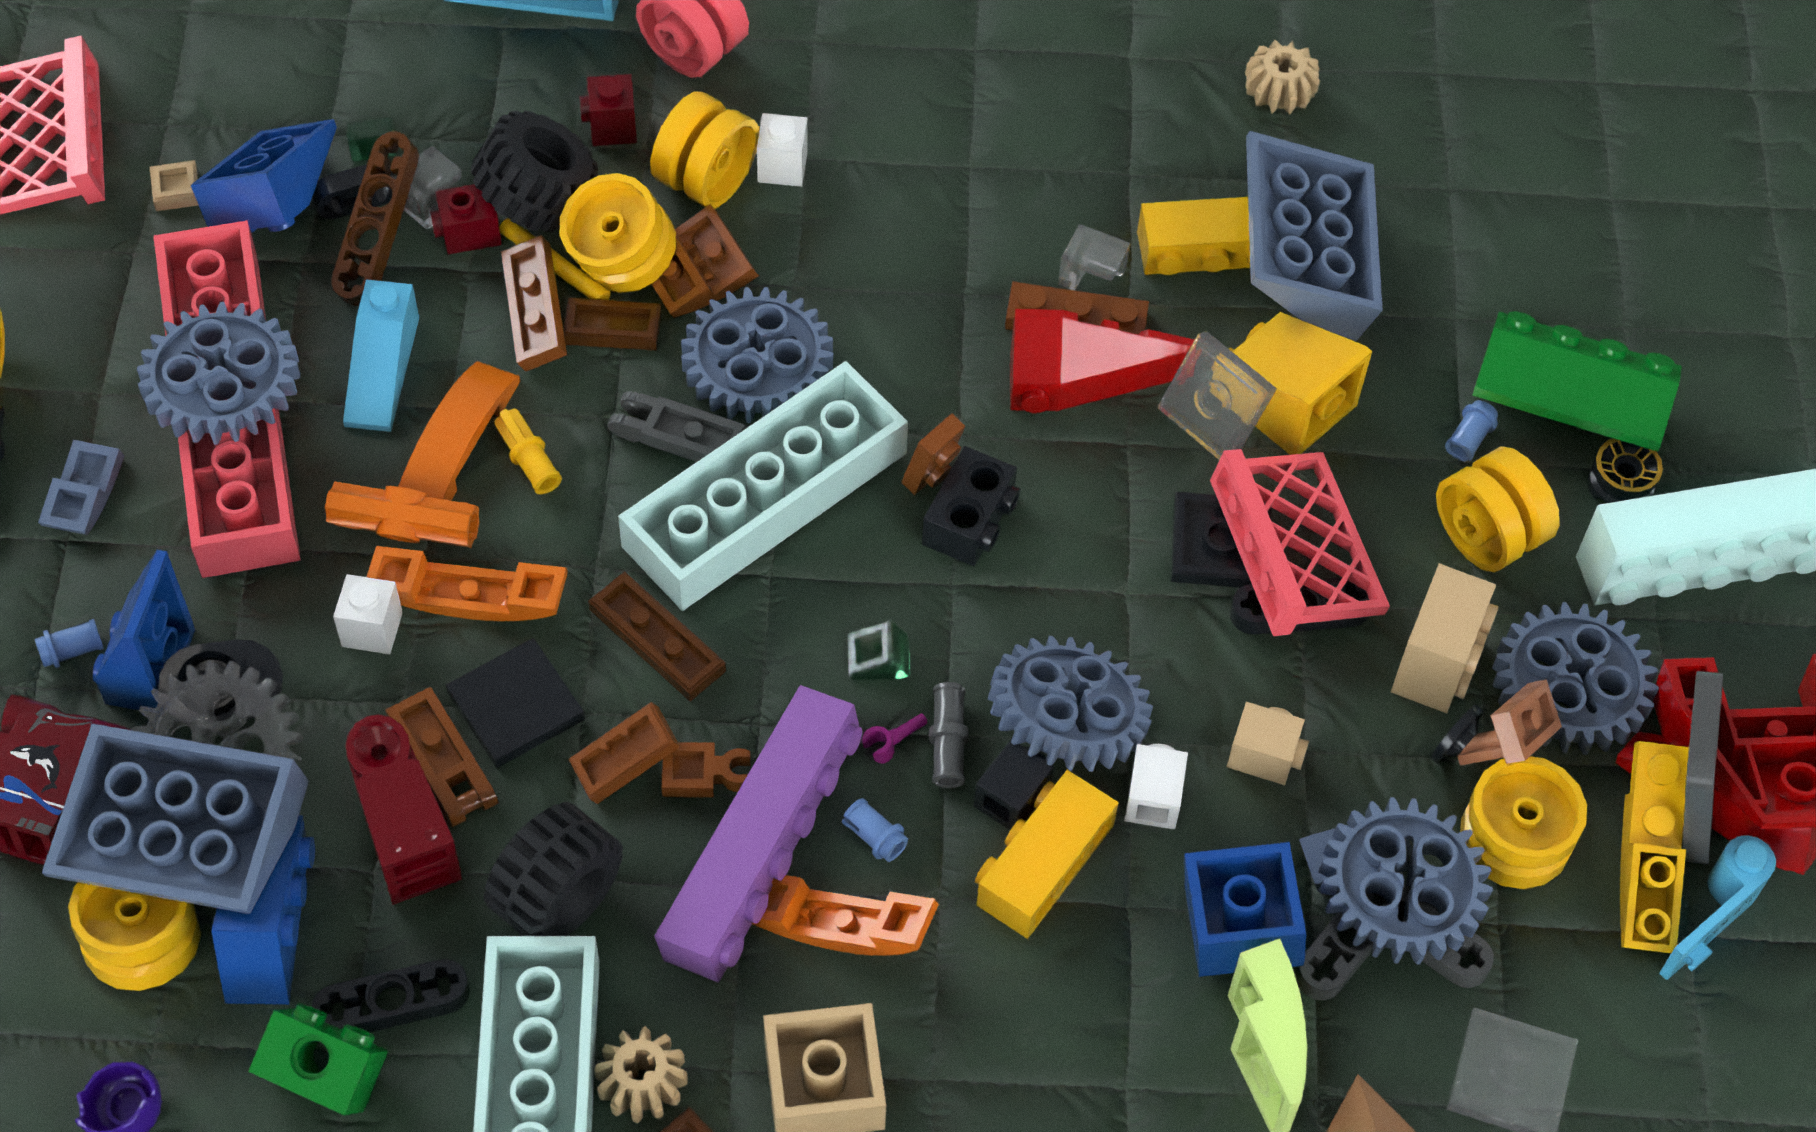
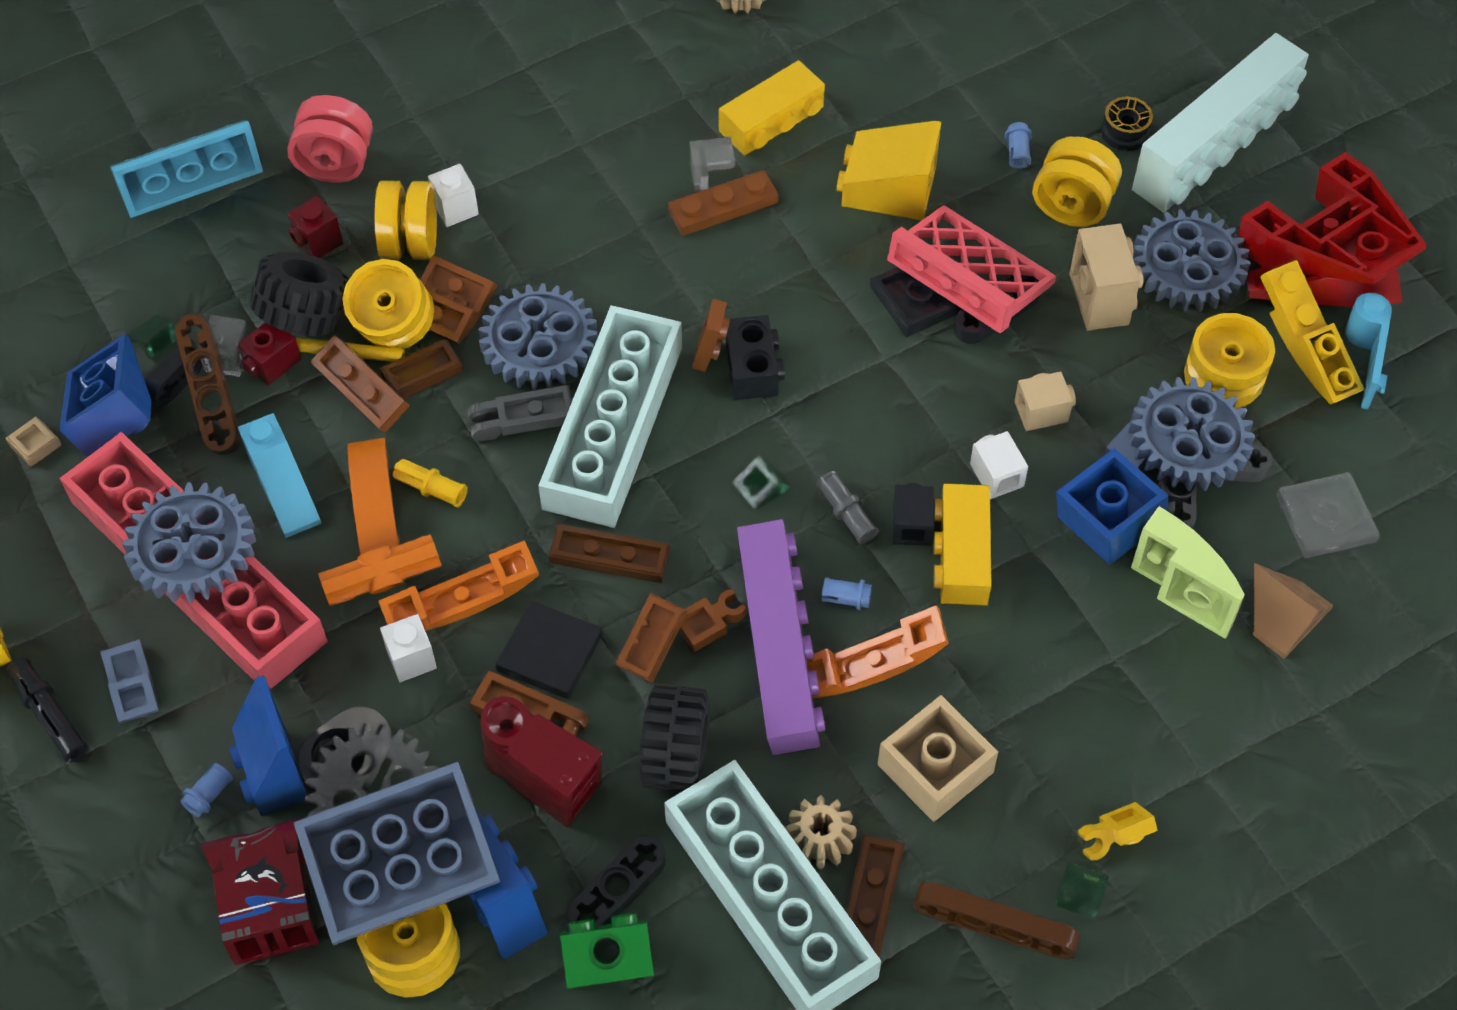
camera: 30 degrees left, 0 degrees up
magenta hand [862,713,928,763] -> none
sand blue gear [988,636,1153,772] -> none
red wedge [1010,309,1201,413] -> none
clear tile [1157,331,1277,460] -> none
sand blue slope [1246,131,1383,341] -> none
nougat piece [1430,679,1562,765] -> none
green slope [1472,311,1682,452] -> none
dark grey beam [1683,671,1723,865] -> none

